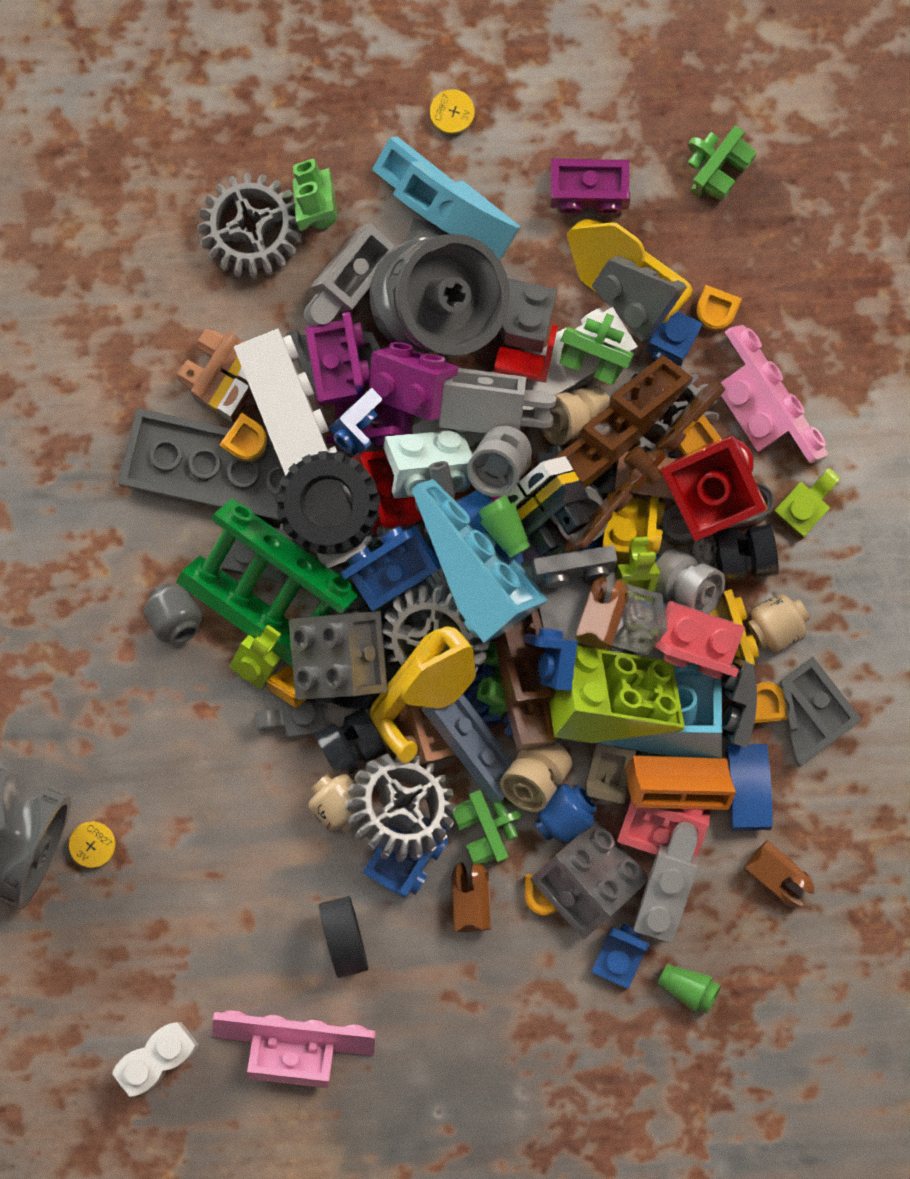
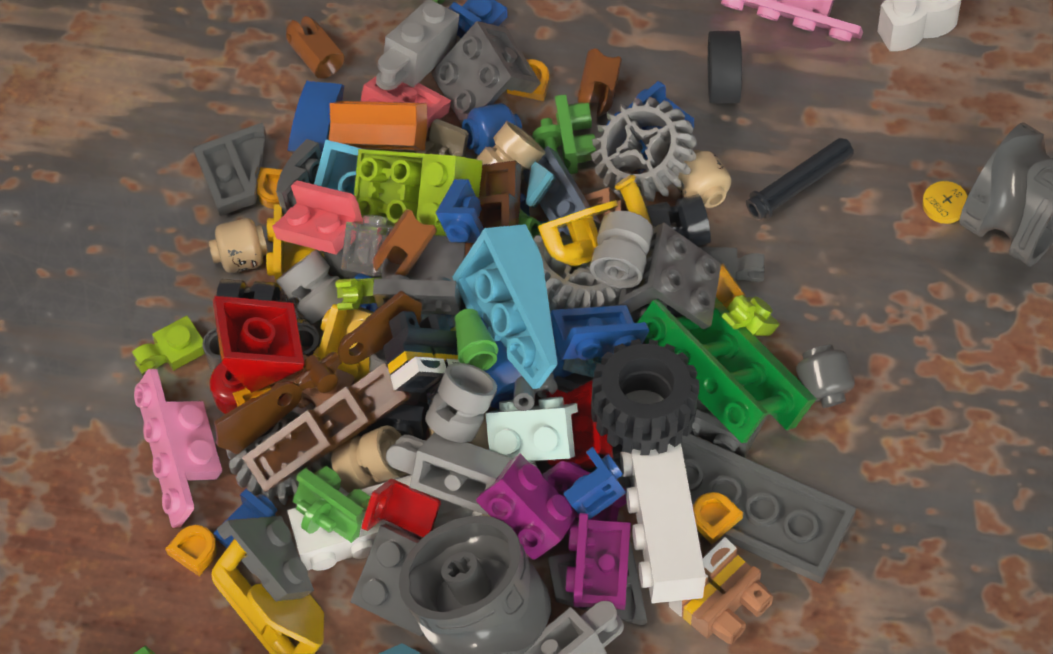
camera: 160 degrees left, 20 degrees down
none -> medium azure slope [526,161,556,208]
none -> light grey wheel [590,211,653,289]
none -> black axle [746,138,854,220]

